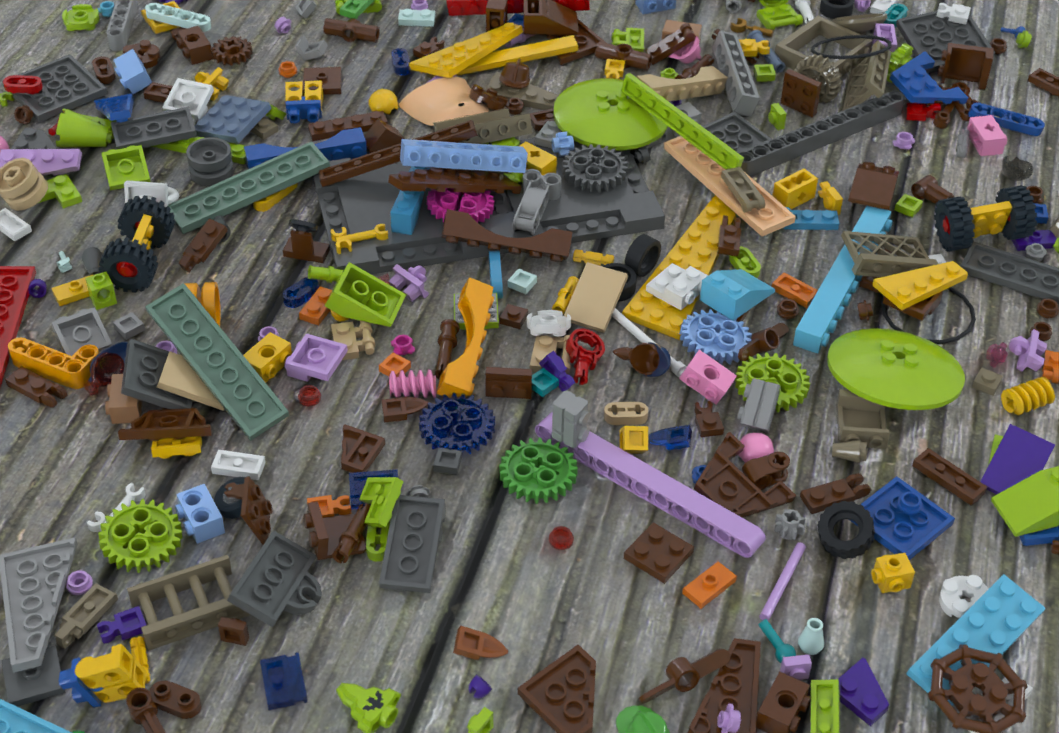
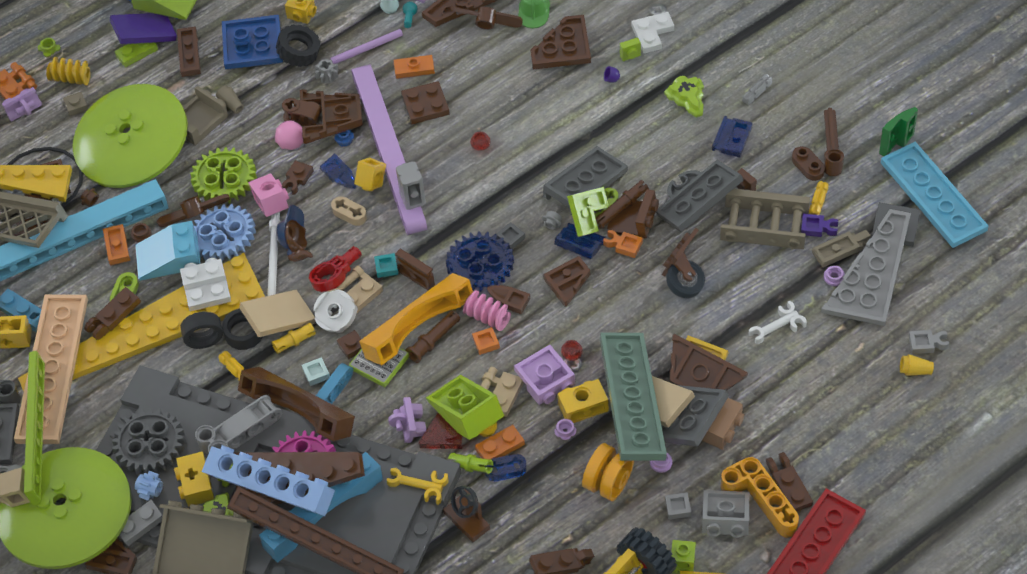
camera: 140 degrees left, 10 degrees up
yellow hips [59,644,146,708] -> none
clear red hair [84,342,128,396] -> none
lime gear [98,499,183,573] -> none
light blue brick [175,484,225,544] -> none
white plate [211,450,266,480] -> none
dark pink plate [391,335,415,356] -> none
dark orange plate [453,626,508,661] -> none
bright green gear [499,438,578,504] -> none
dark purple plate [539,350,575,392] -> none
dark tan plate [721,167,765,212] -> none
light grey brick [737,378,781,433] -> none
reddish brown hinge [800,473,871,514] -> none
clear pink plate [986,342,1008,368] -> none

